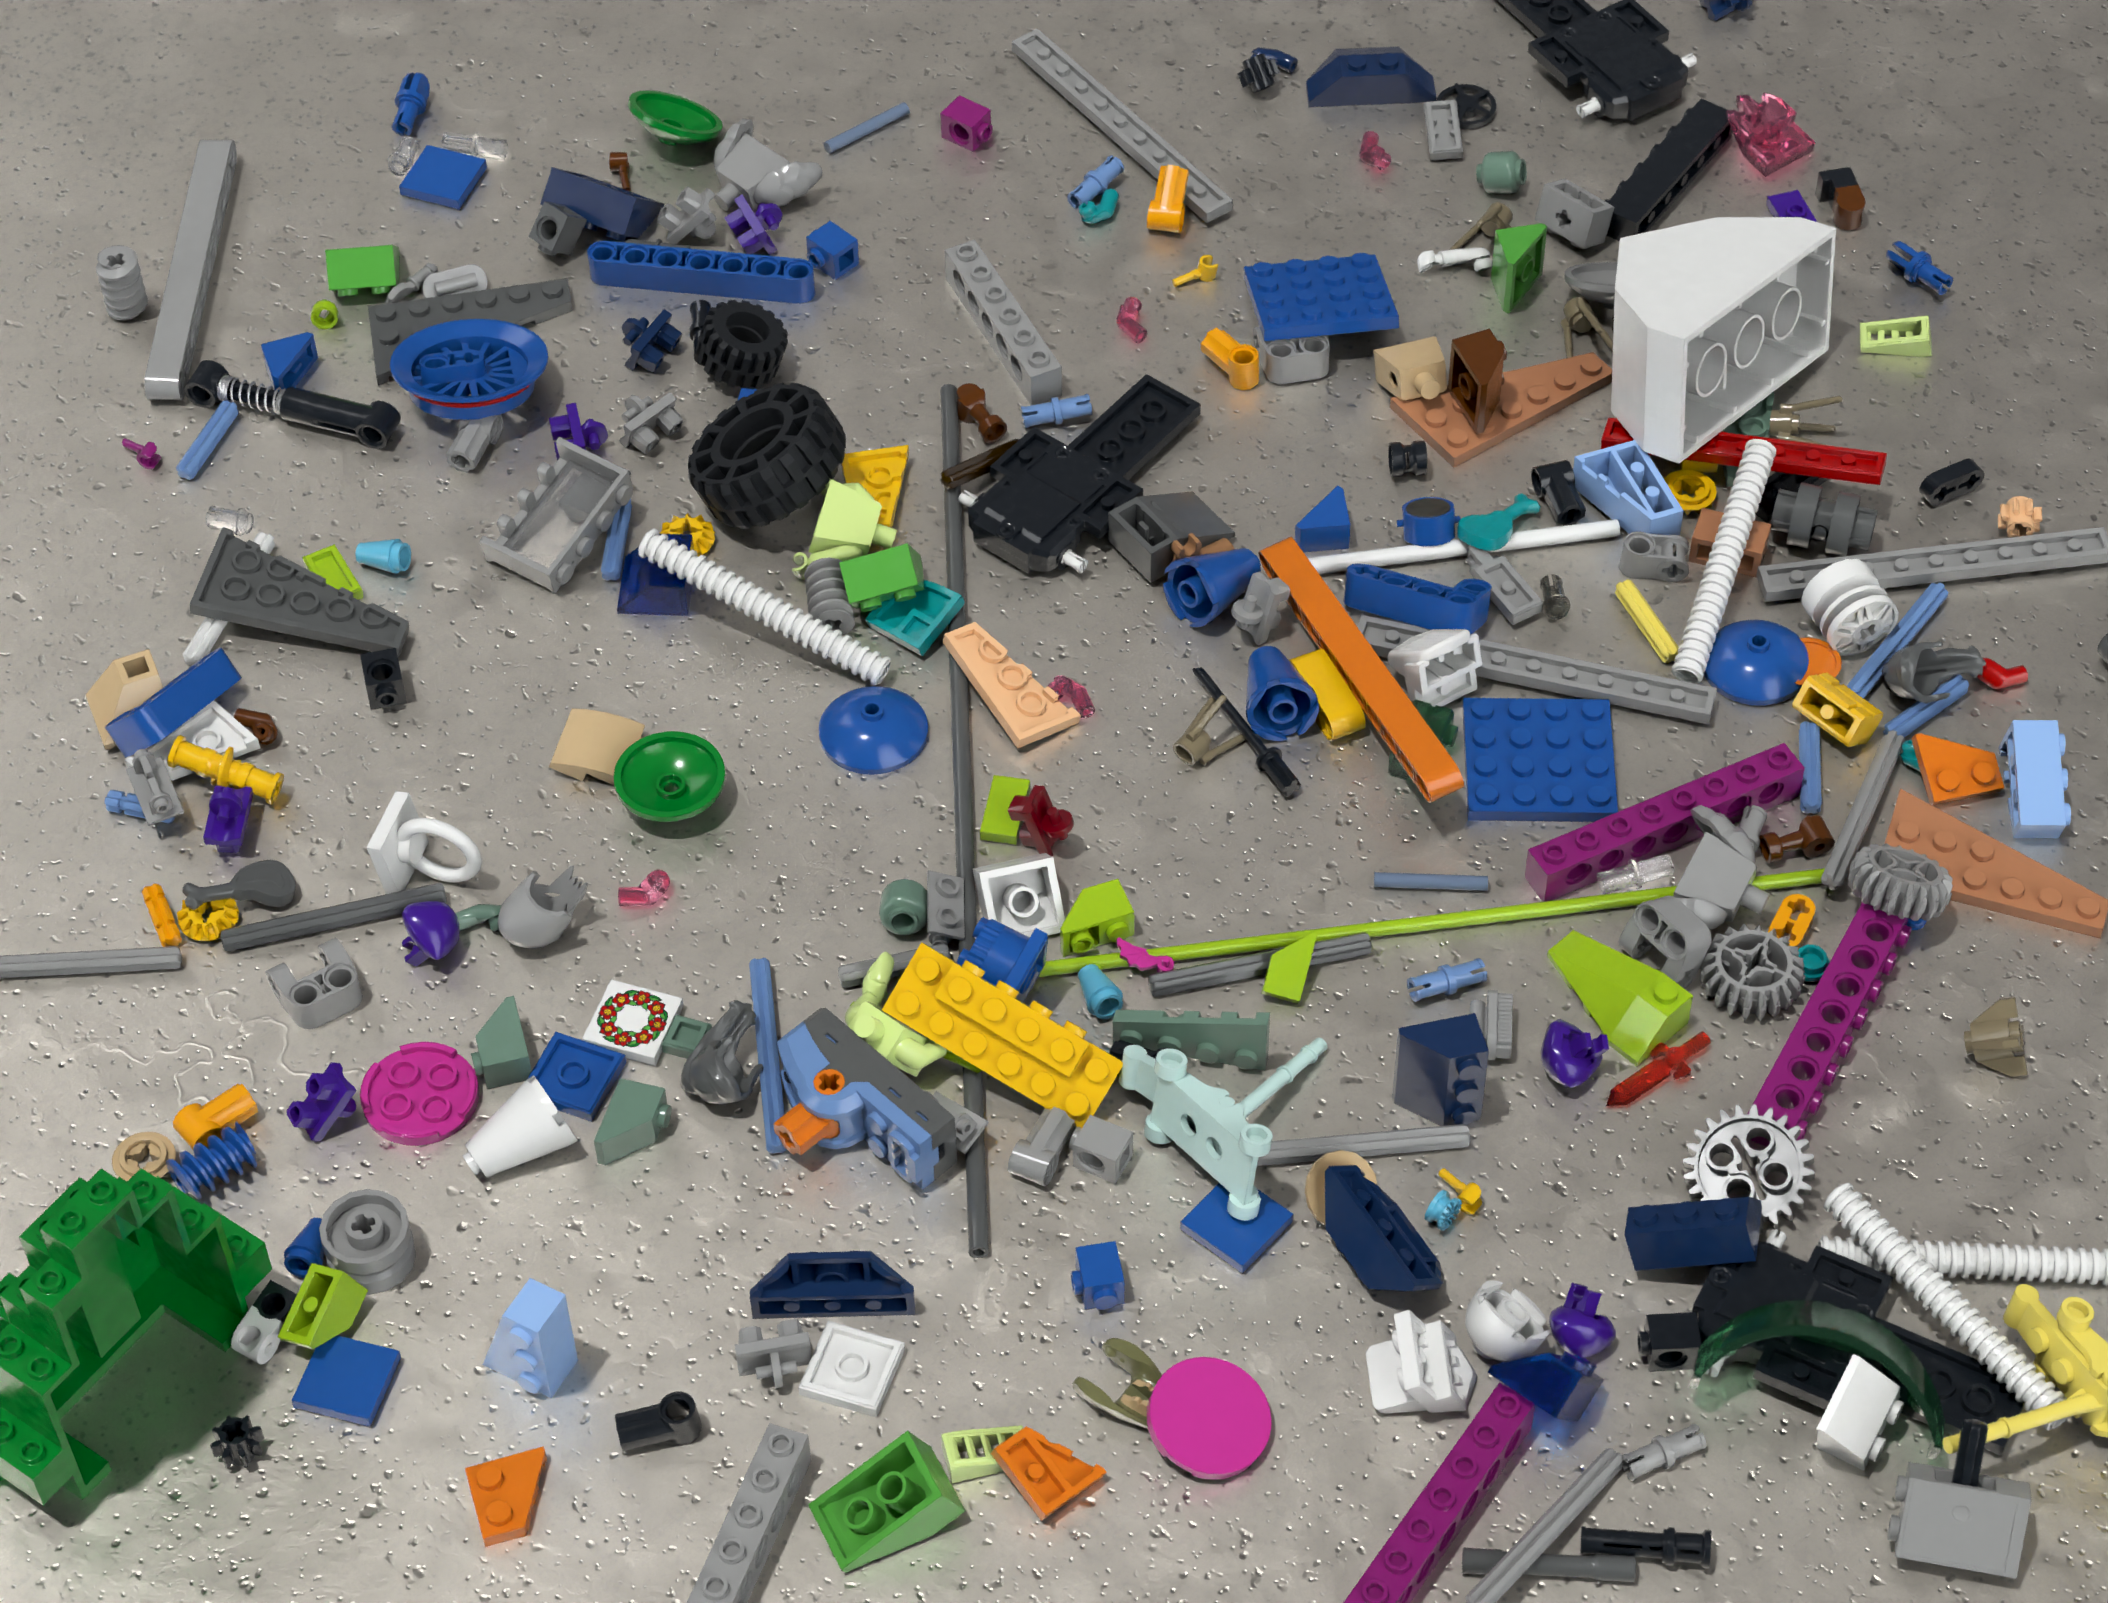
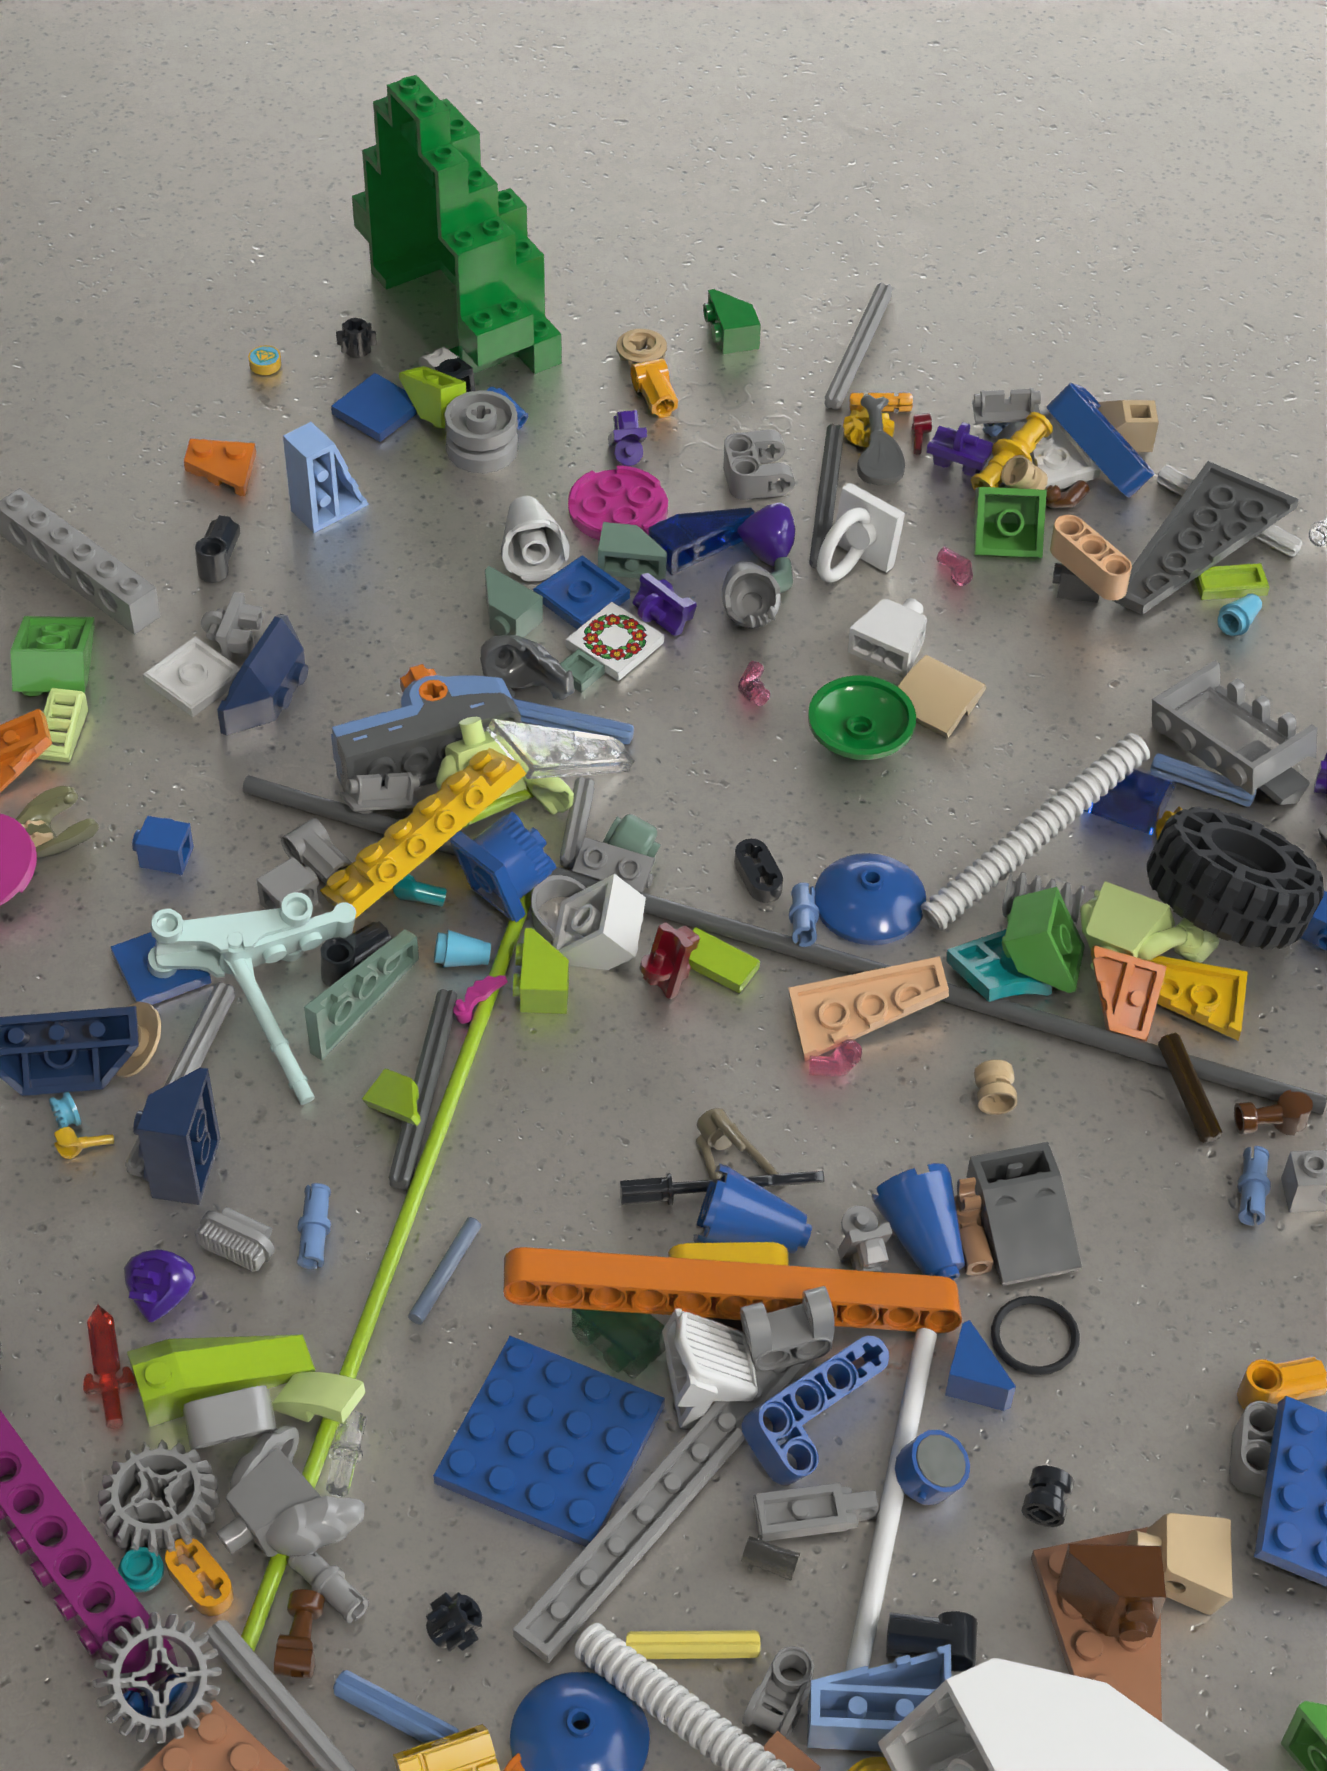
camera: 110 degrees right, 0 degrees up
blue piece [166,1121,258,1200] -> none
black piece [958,374,1201,573] -> none
teal piece [1457,493,1540,551] -> none
magenta brick [1525,743,1805,902] -> none
none -> tile [248,345,281,375]
none -> yellowish green slope [272,1372,366,1423]
none -> black gear [426,1592,482,1651]
none -> clear wing [486,719,635,779]
none -> dark purple hips [632,573,697,636]
none -> clear blue slope [649,507,755,576]
none -> green slope [703,289,761,355]
none -> black beam [734,838,783,903]
none -> light grey piece [740,1286,835,1371]
none -> medium blue pin [789,882,819,947]
none -> white torso [848,598,927,677]
none -> dark red hand [911,413,932,455]
none -> clear pink arm [936,547,973,586]
none -> bright green slope [973,487,1047,558]
none -> tan wheel [974,1060,1018,1115]
none -> black tyre [991,1296,1080,1375]
none -> tan wheel [1001,455,1048,490]
none -> light nougat beam [1050,515,1132,600]
none -> orange wing [1091,946,1167,1041]

